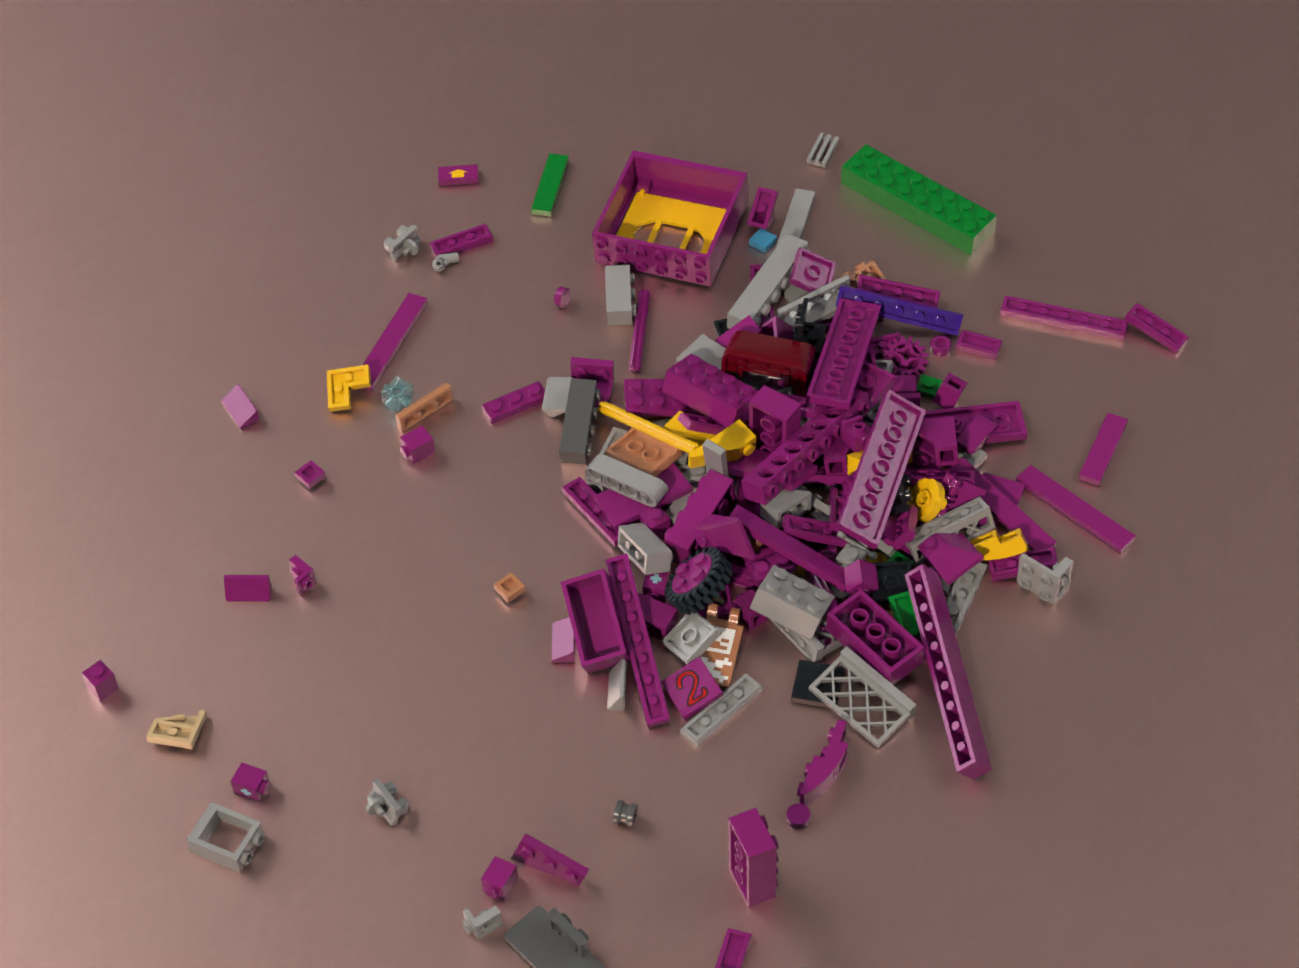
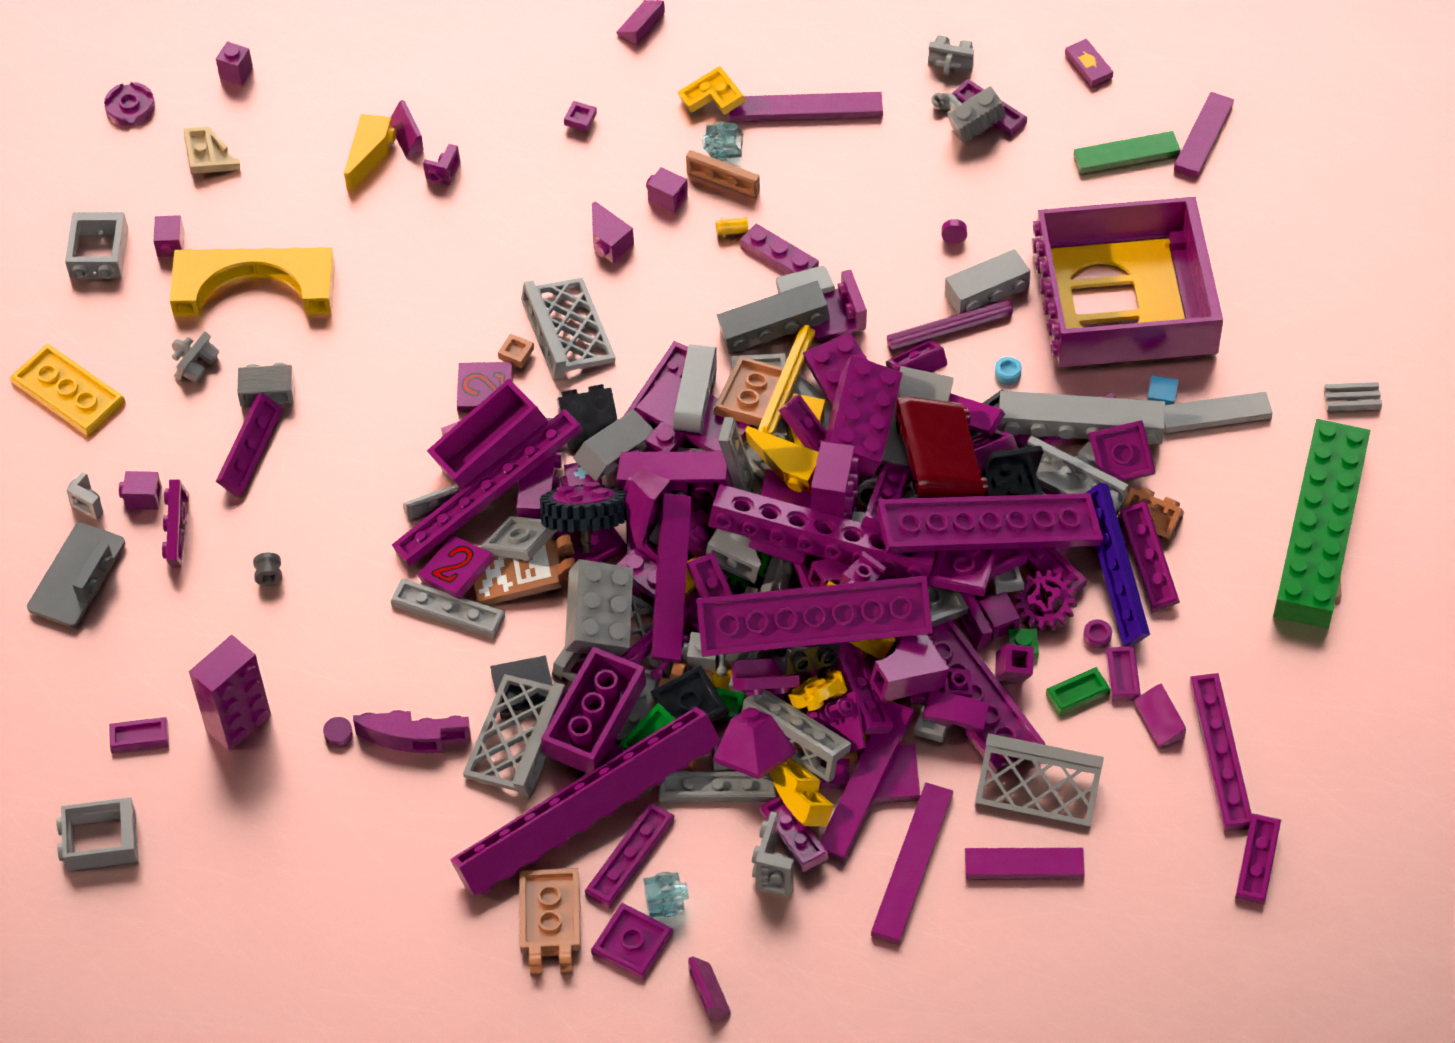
camera: 65 degrees right, 5 degrees up
magenta slope [747,187,779,230] -> none
magenta brick [844,559,879,596] -> none
none -> yellow tile [10,343,126,436]
none -> magenta tile [104,82,156,126]
none -> yellow arch [169,247,335,317]
none -> magenta plate [215,393,283,497]
none -> light grey brick [237,362,295,407]
none -> yellow slope [344,114,396,190]
none -> magenta tile [456,362,513,412]
none -> nougat tile [519,868,581,975]
none -> light grey fence [521,277,616,380]
none -> black bracket [556,384,618,450]
none -> magenta tile [585,802,675,909]
none -> magenta slope [591,201,634,263]
none -> magenta tile [591,903,673,980]
none -> clear light blue brick [643,872,689,917]
none -> magenta slope [688,956,731,1022]
none -> yellow pin [715,217,749,238]
none -> magenta slope [885,340,948,373]
none -> light grey brick [947,86,1006,143]
none -> light grey fence [975,734,1104,827]
none -> medium azure tile [995,357,1022,384]
none -> green tile [1046,667,1110,716]
none -> magenta slope [1134,683,1186,748]
none -> magenta tile [1174,91,1234,178]

